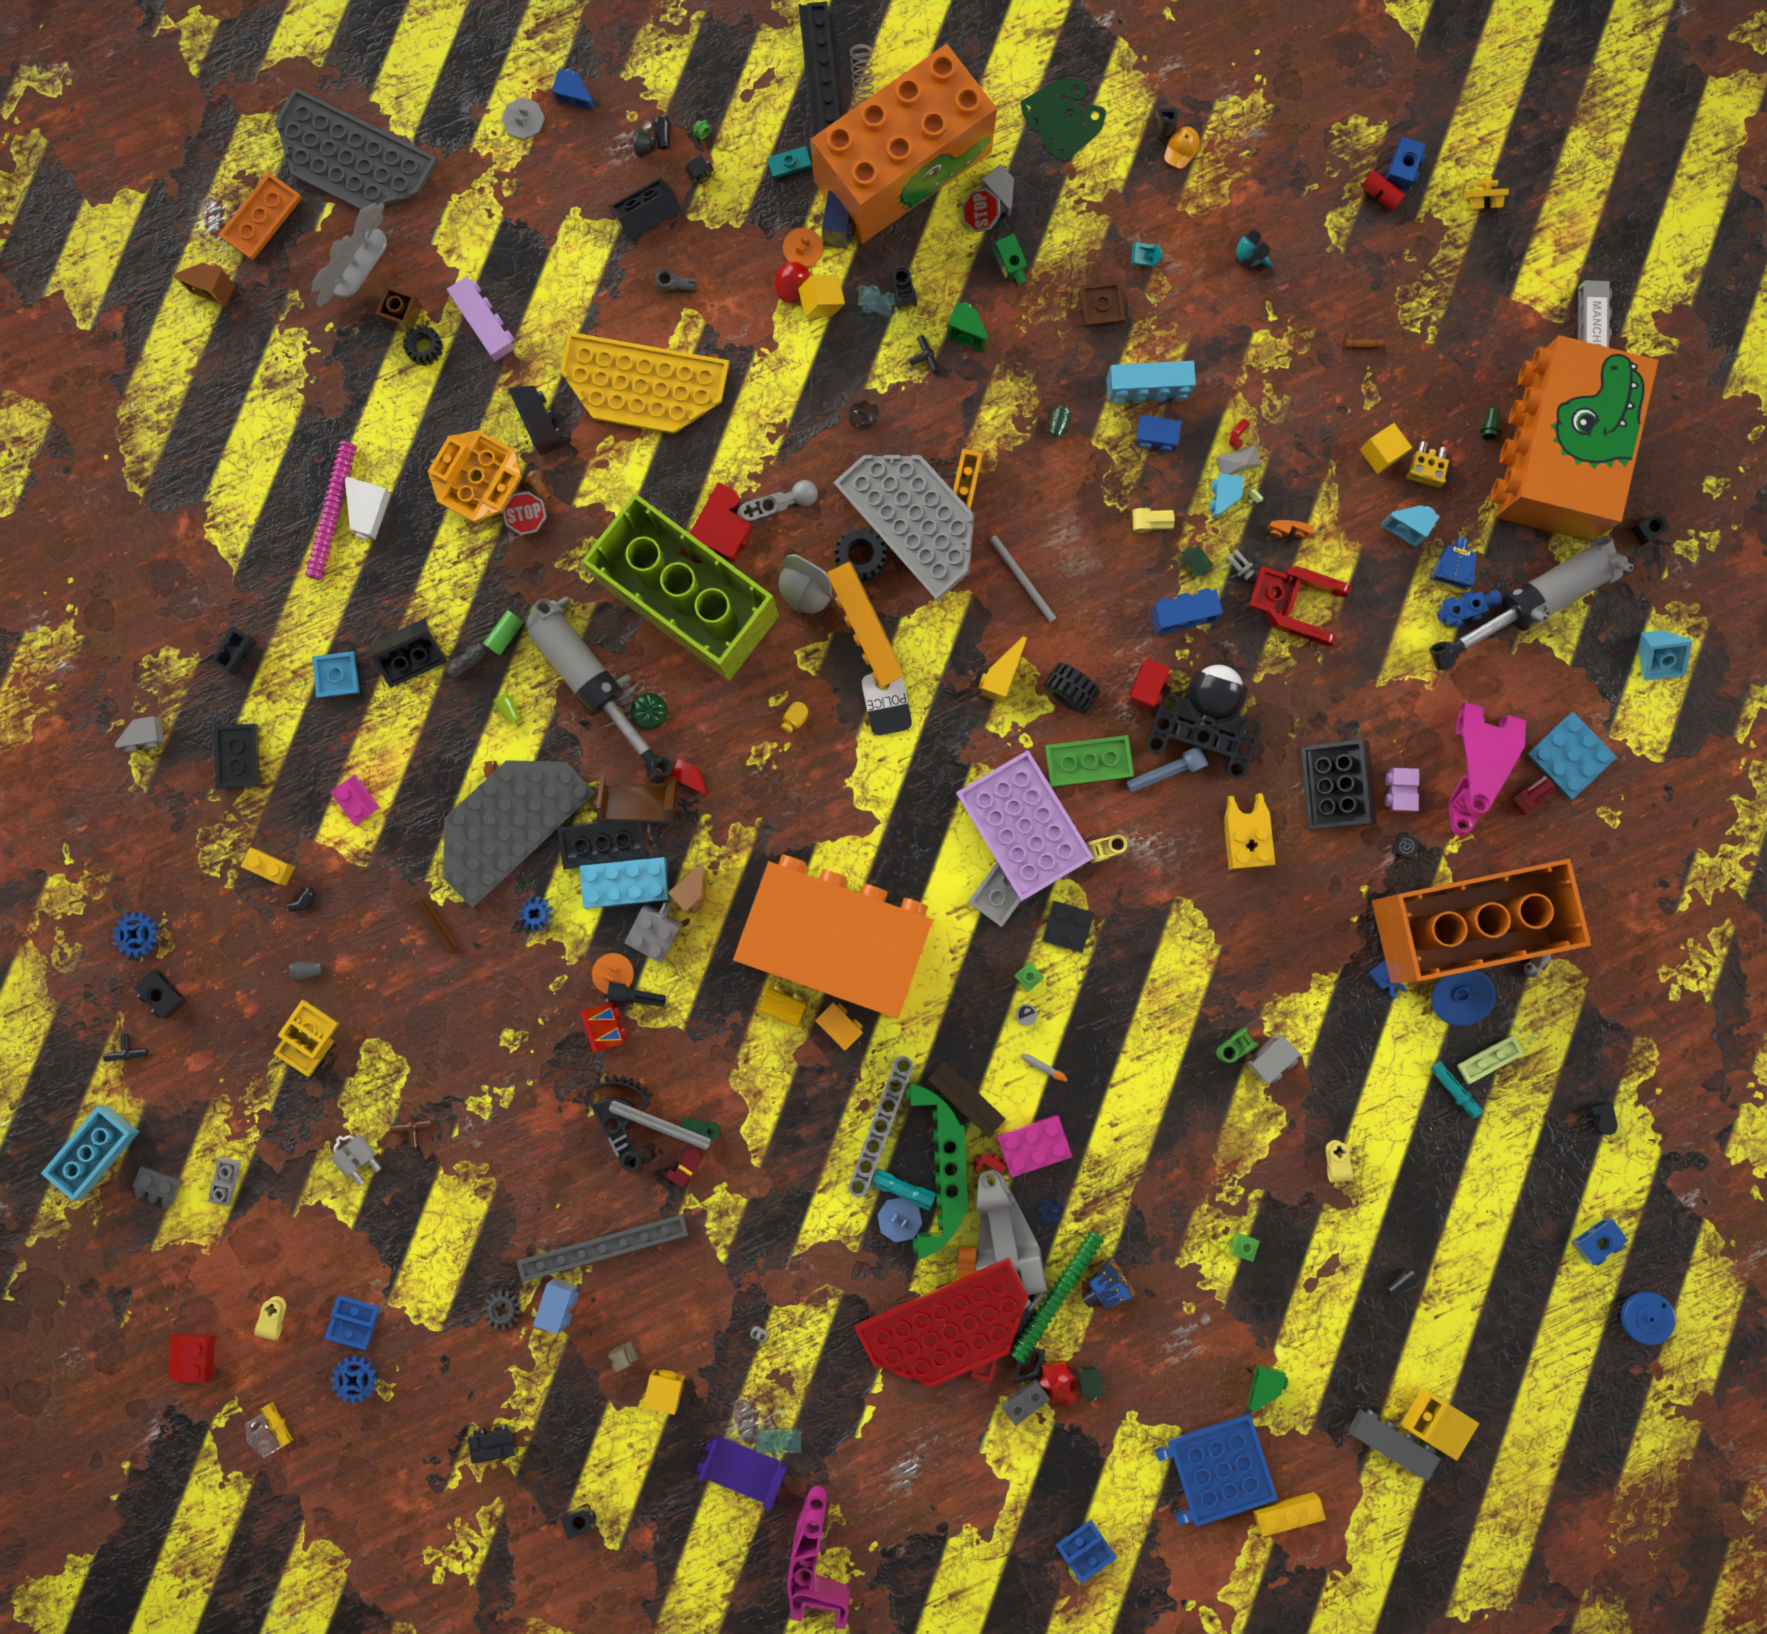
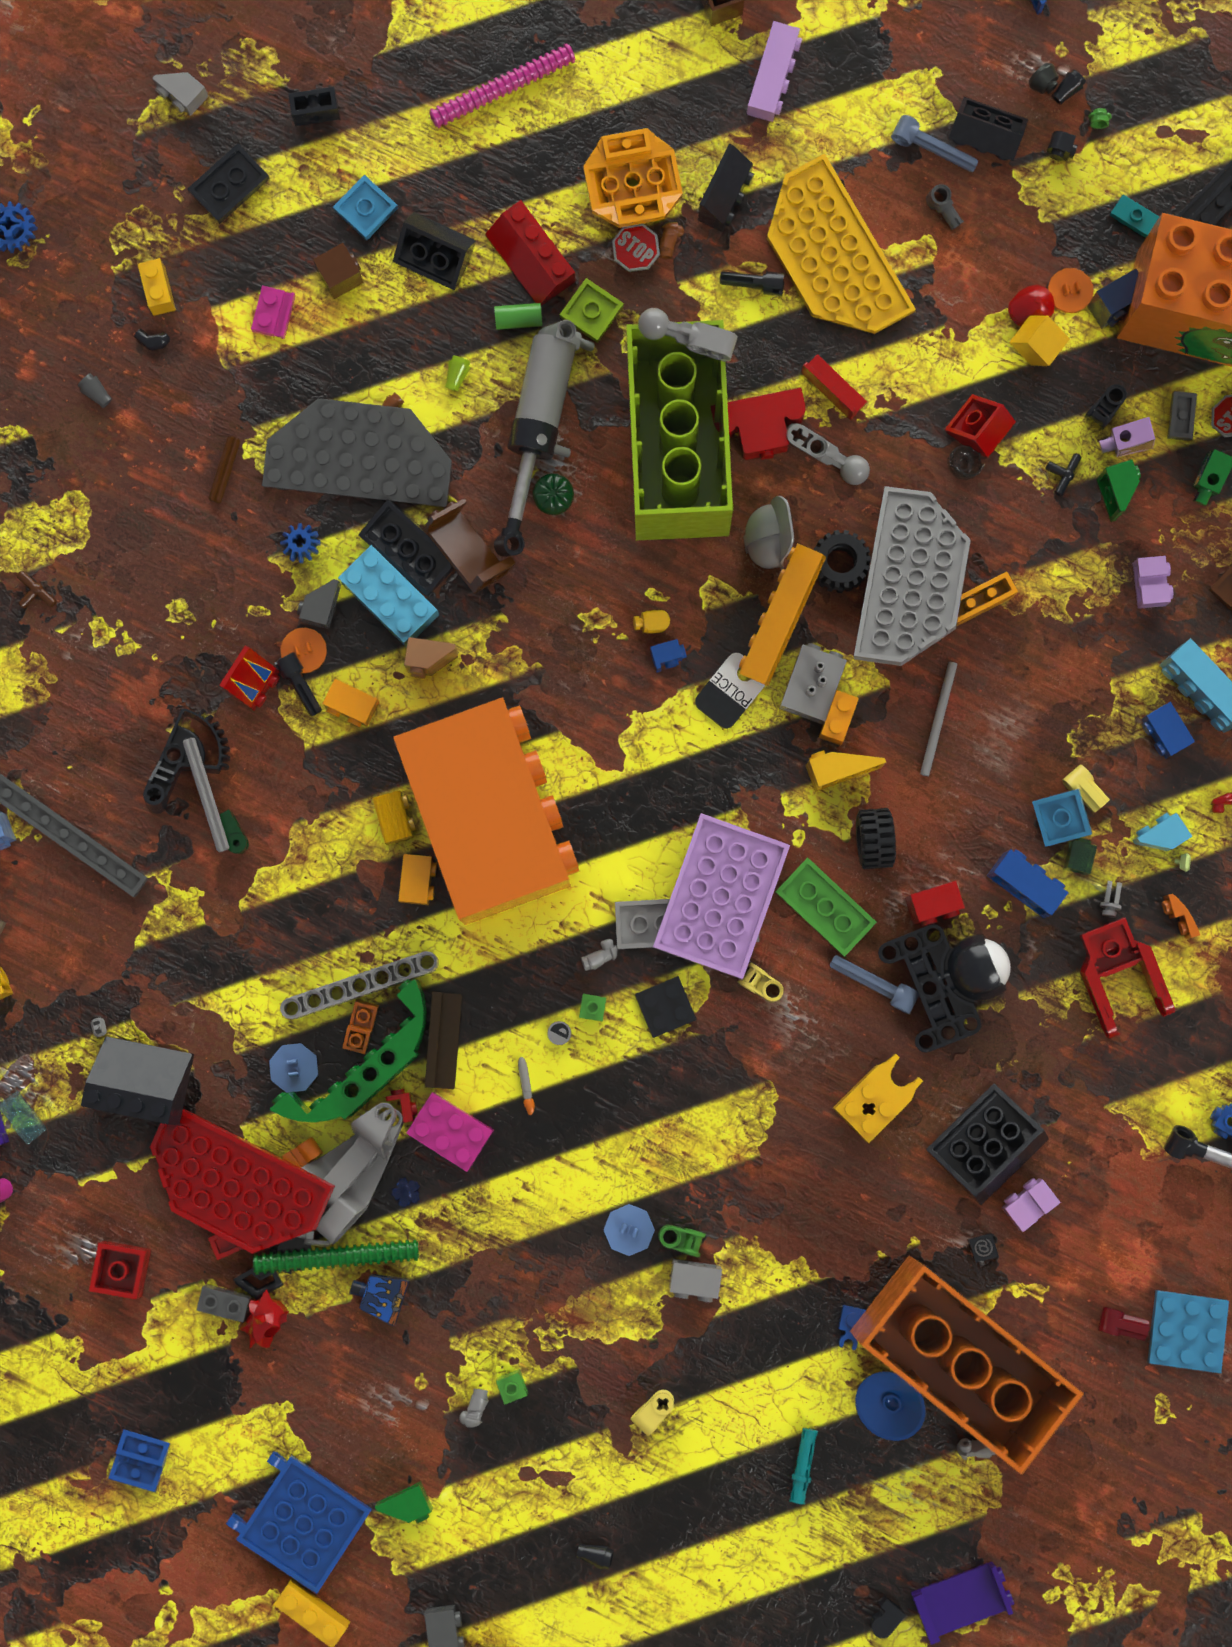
camera: 50 degrees right, 0 degrees up
yellow bracket [273,1000,340,1077] -> none
white slope [345,477,391,541] -> none
black tyre [403,325,443,366] -> none
dark grey plate [446,643,488,678] -> none
light grey plate [624,902,683,963] -> none
dark red leg [665,1147,703,1188] -> none
red slope [670,759,708,796] -> none
clear light blue hips [858,284,895,317] -> none
teal axle [870,1168,936,1211] -> none
clear green brick [1048,405,1073,438] -> none
clear green brick [1077,1365,1104,1401] -> none
light grey slope [1216,445,1262,475] -> none
dark pink piece [1448,702,1526,837] -> none
yellowish green plate [1457,1035,1525,1084] -> none
none -> slope [81,1036,194,1125]
none -> red brick [89,1241,151,1300]
none -> dark grey slope [297,579,341,629]
none -> reddish brown head [313,243,364,299]
none -> light orange brick [322,679,379,728]
none -> orange slope [342,999,379,1054]
none -> light grey arm [459,1388,489,1428]
none -> red slope [485,200,576,306]
none -> lime plate [560,278,624,343]
none -> light grey arm [581,939,617,971]
none -> medium blue piece [604,1204,655,1256]
none -> light grey beam [638,308,738,361]
none -> blue brick [650,639,687,673]
none -> black piece [720,271,785,296]
none -> light grey piece [779,643,847,724]
none -> red panel [801,354,867,420]
none -> light orange brick [819,690,859,746]
none -> sand blue axle [891,115,978,172]
none -> dark purple panel [911,1561,1014,1645]
none -> red slope [944,394,1016,458]
none -> dark azure plate [1032,789,1092,847]
none -> lavender torso [1099,417,1155,457]
none -> lavender brick [1133,556,1173,609]
none -> dark grey plate [1168,391,1197,441]

